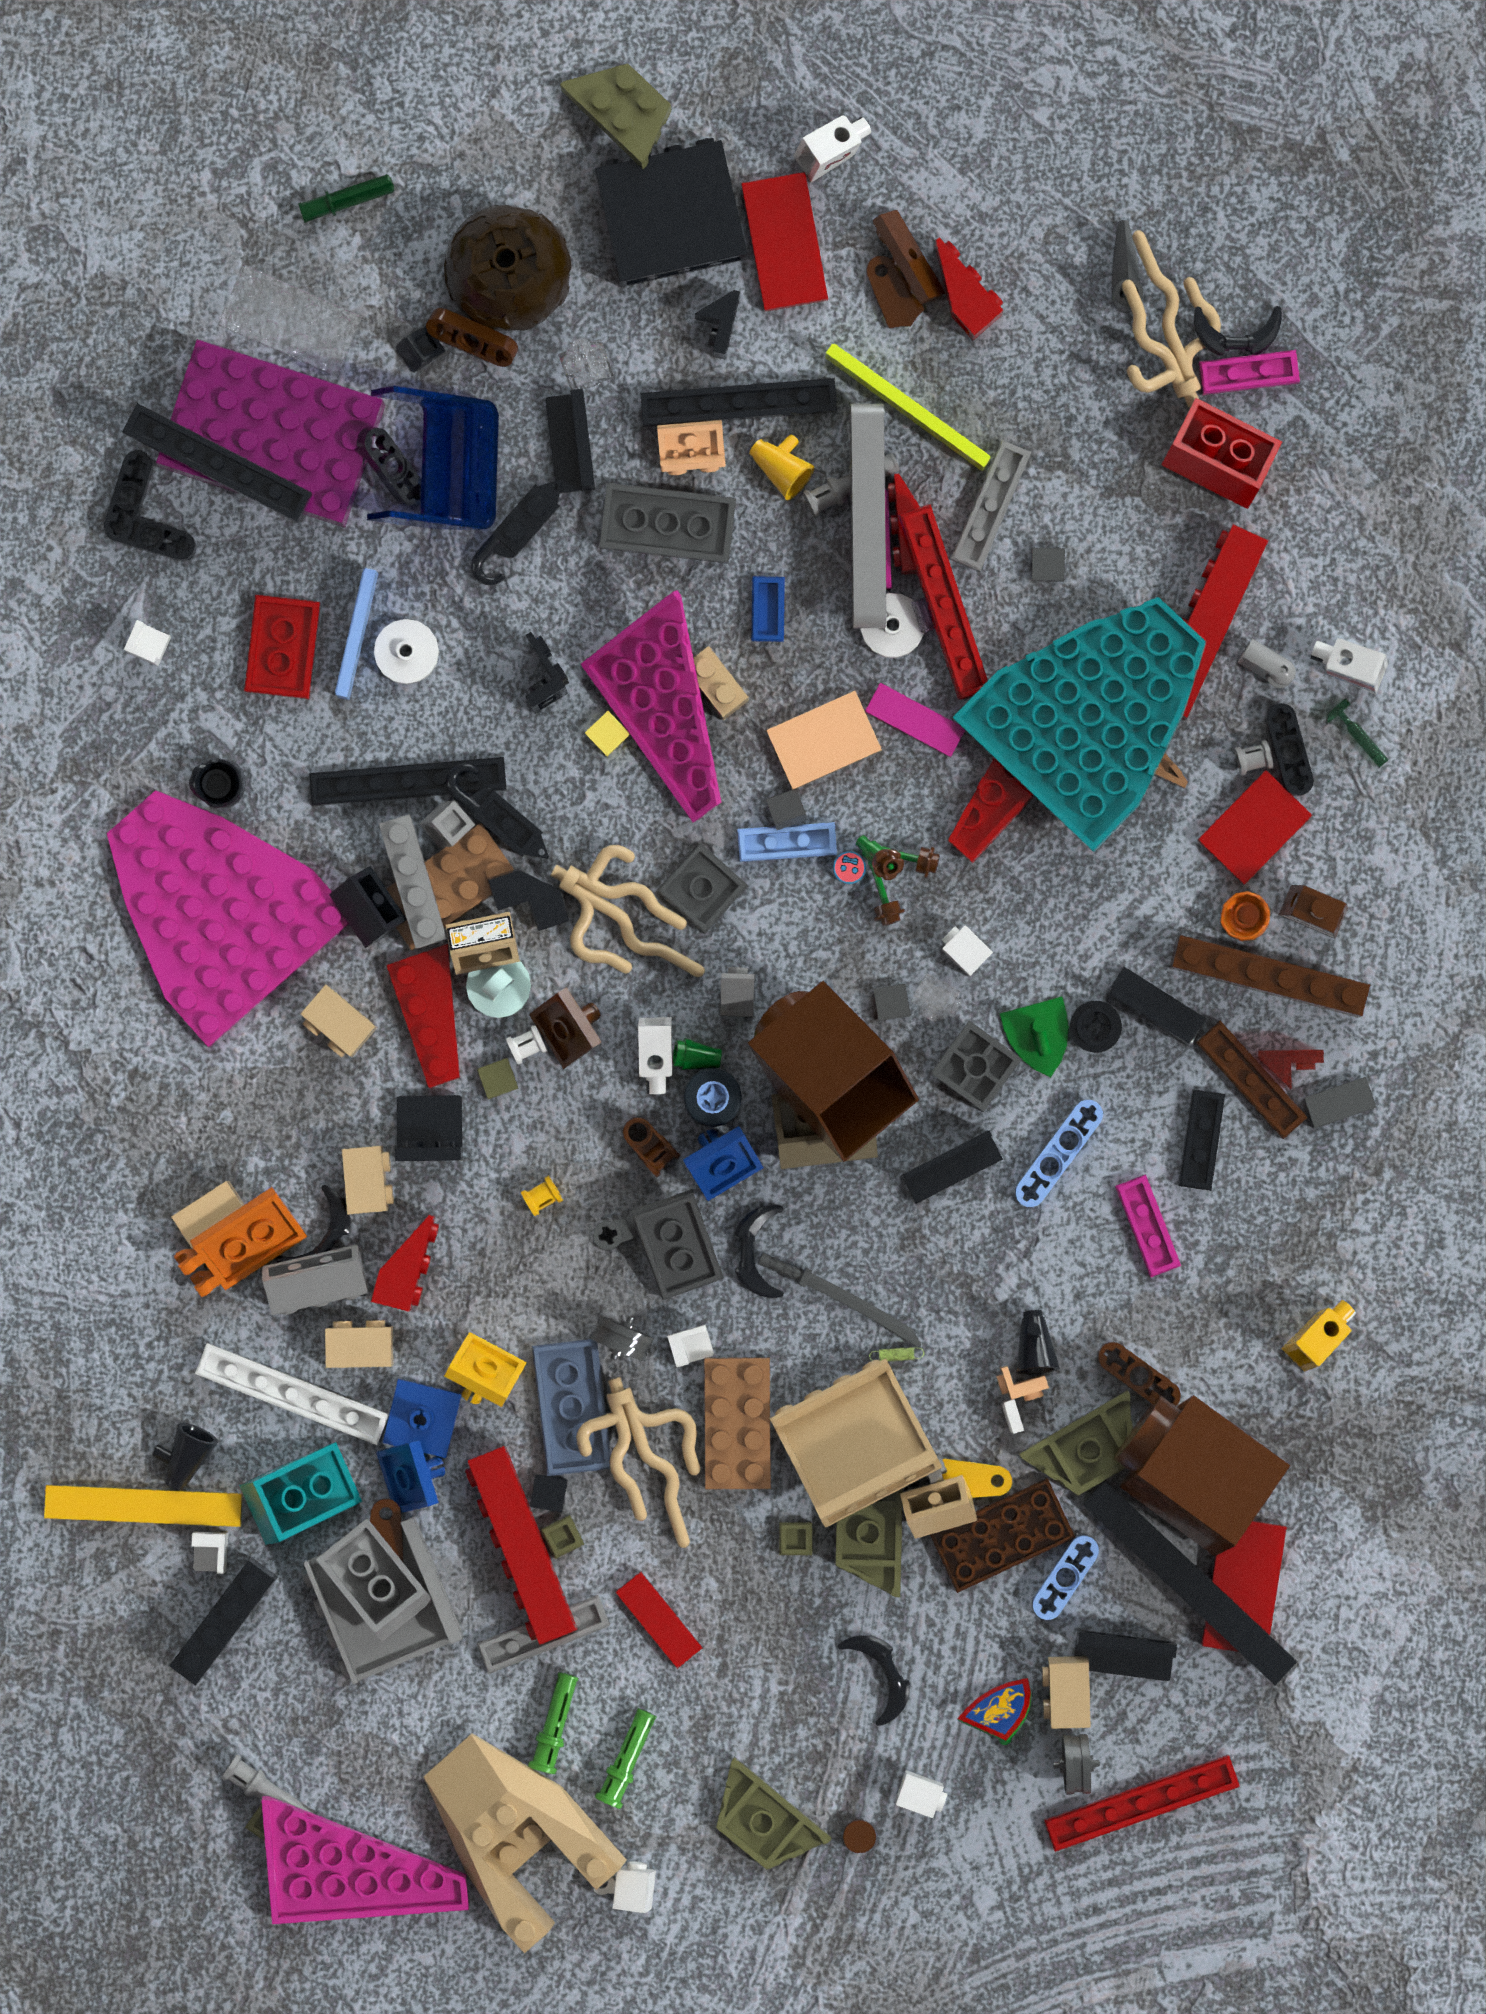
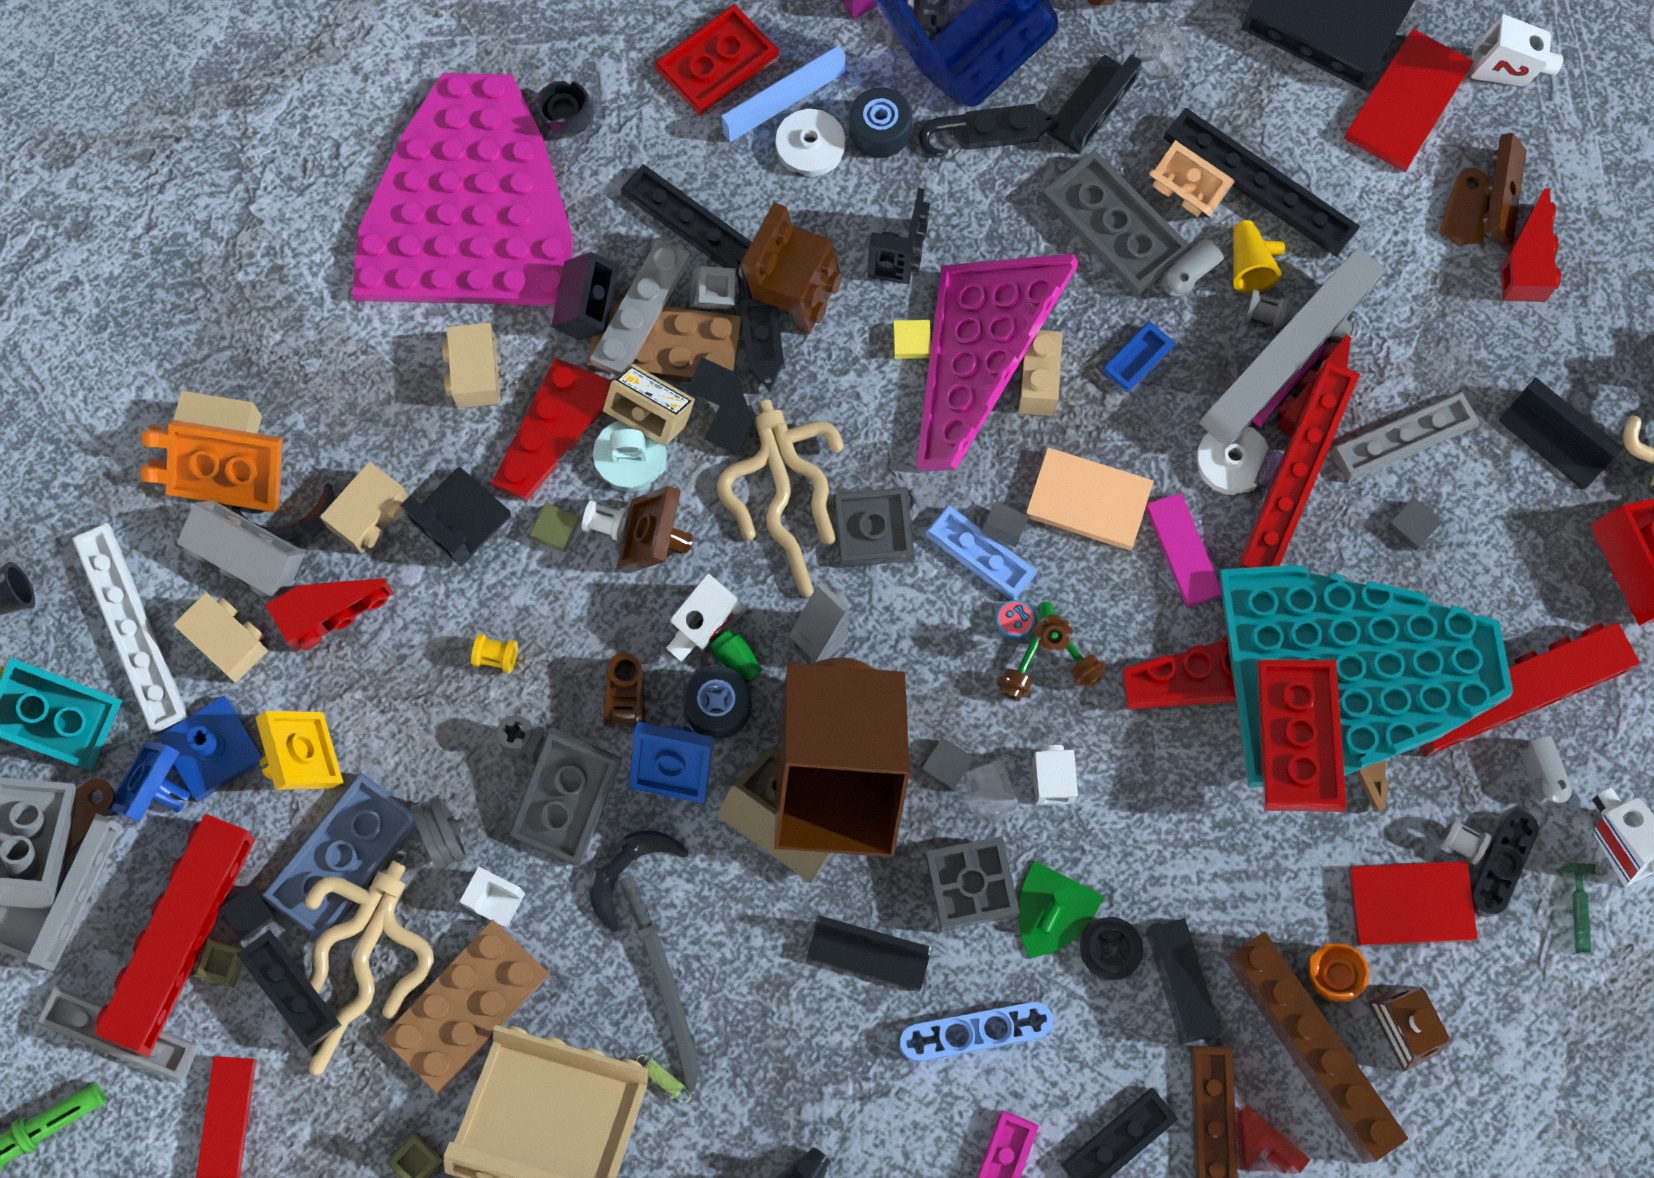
camera: 45 degrees right, 15 degrees down
black slope [695,290,740,360] -> none
neon yellow tile [825,343,990,471] -> none
none -> black panel [237,930,342,1055]
none -> reddish brown bracket [741,202,842,334]
none -> black wheel [849,87,912,158]
none -> light grey piece [1162,239,1224,297]
none -> red tile [1256,659,1346,812]
none -> black panel [1499,377,1623,490]

